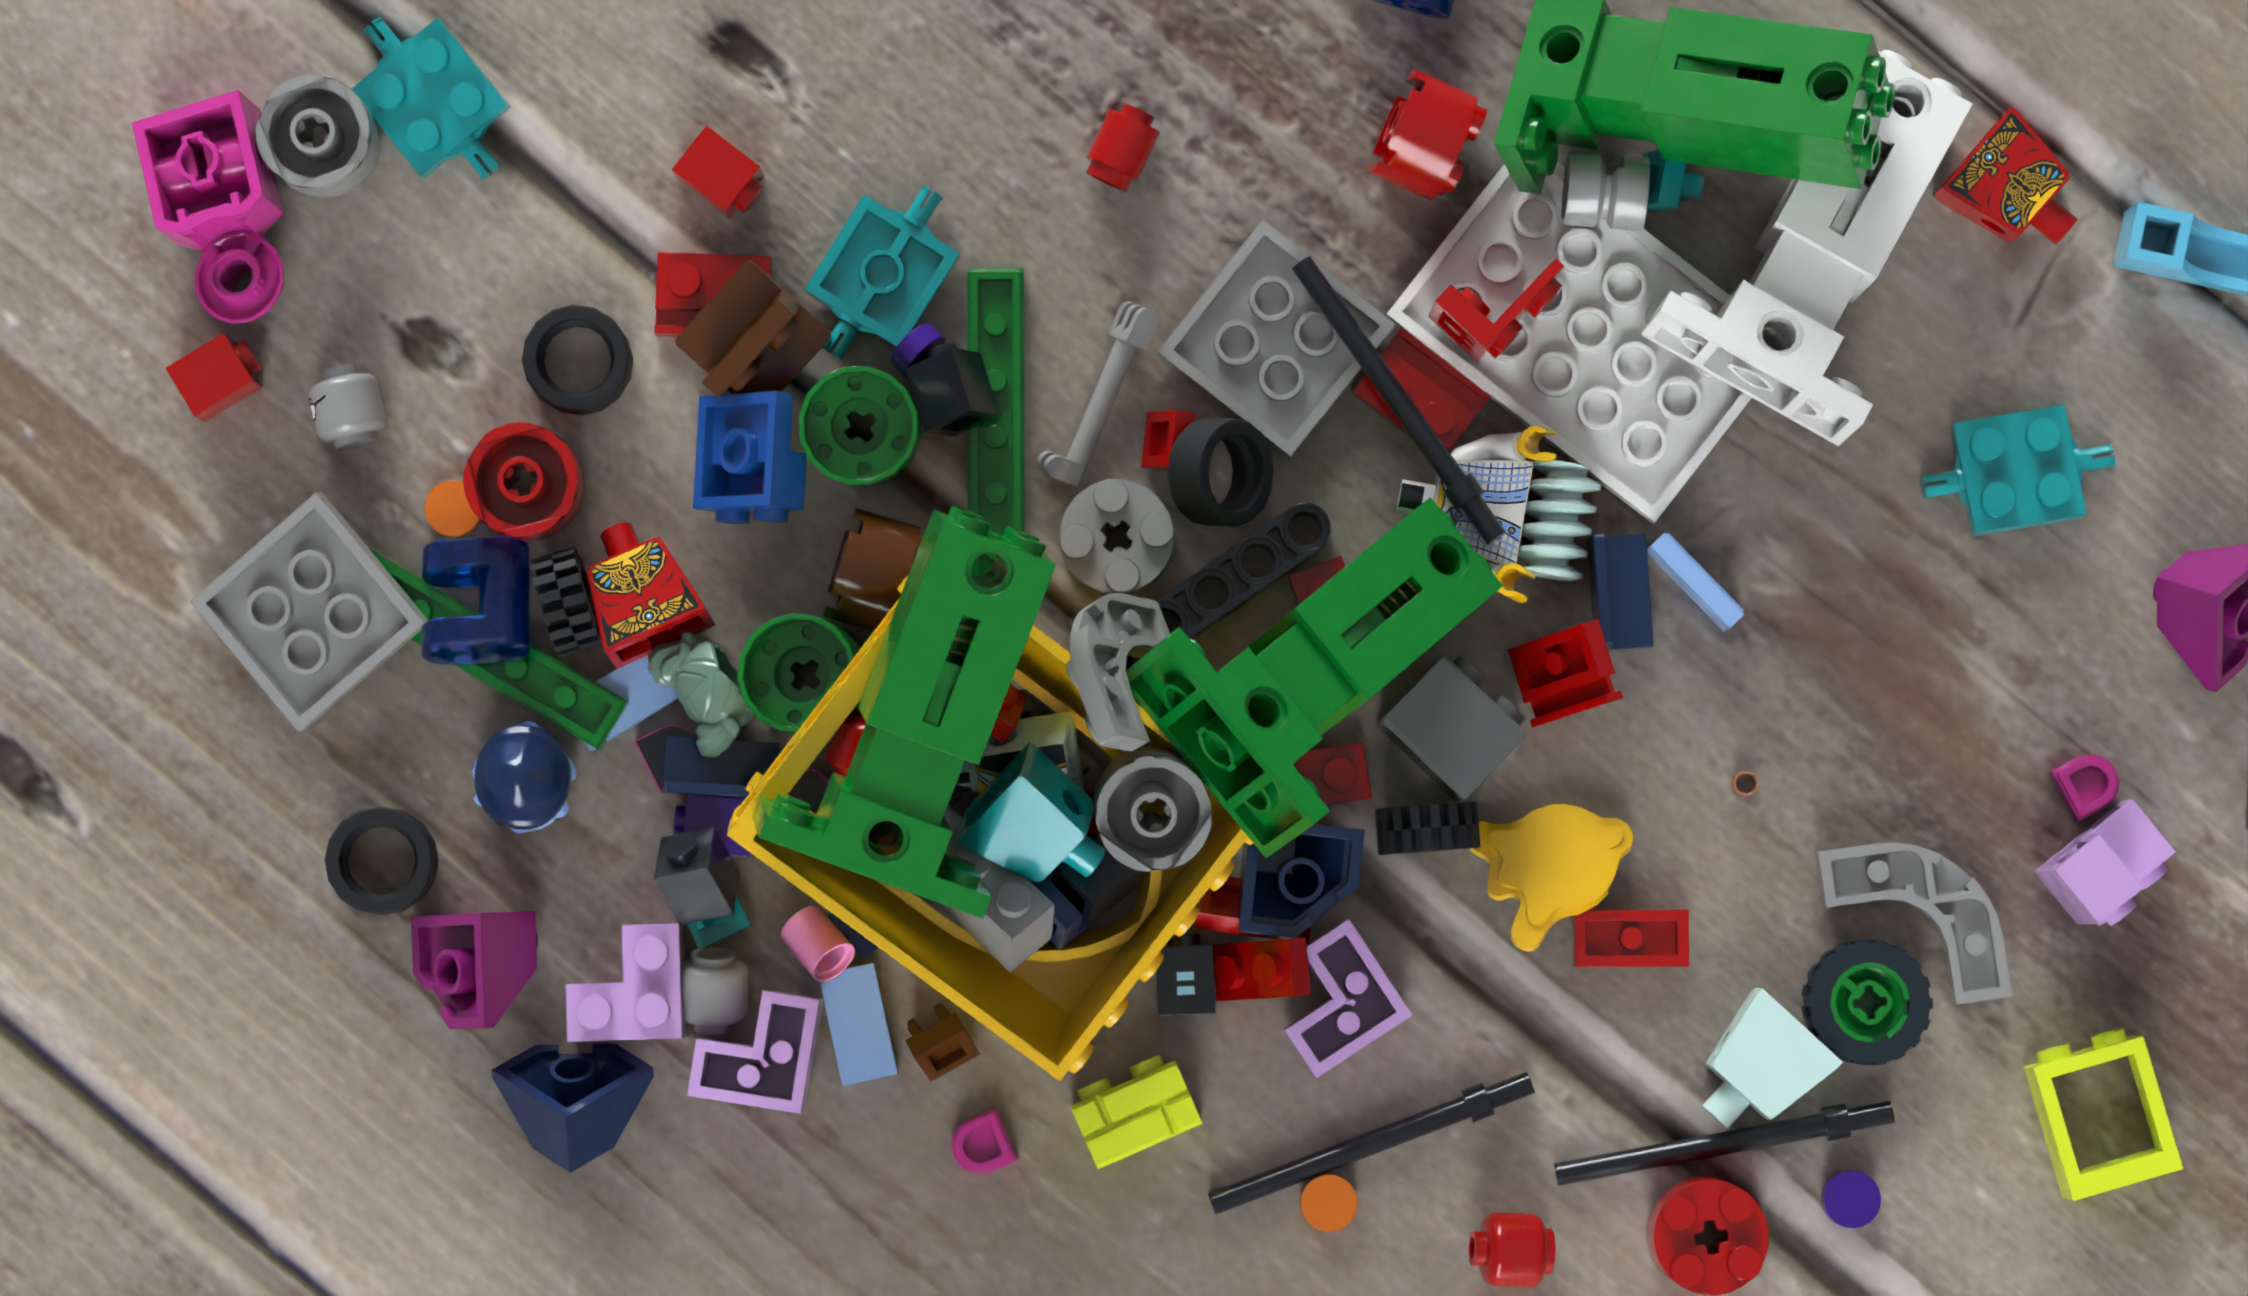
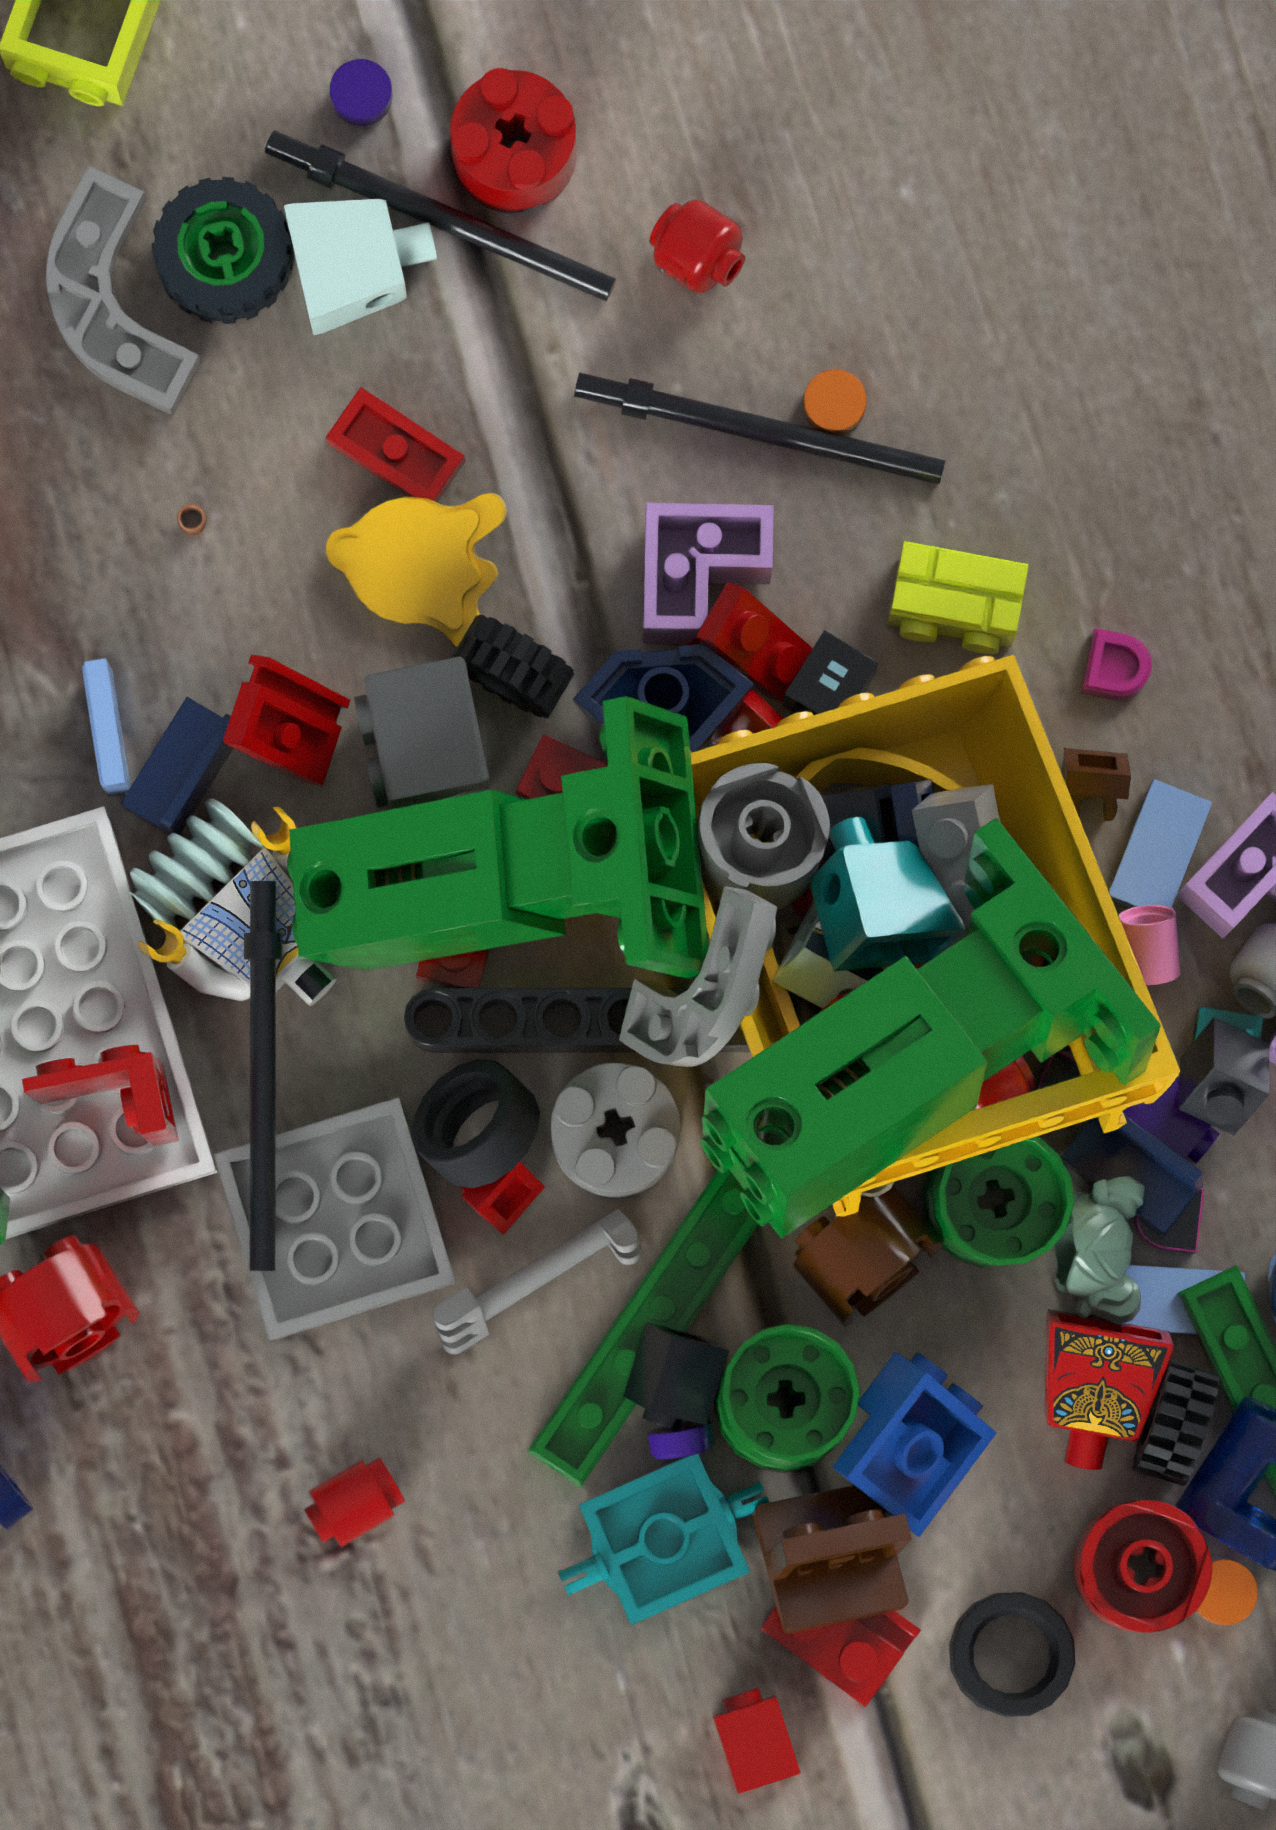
camera: 150 degrees left, 5 degrees down
red plate [1352,327,1490,451] -> none

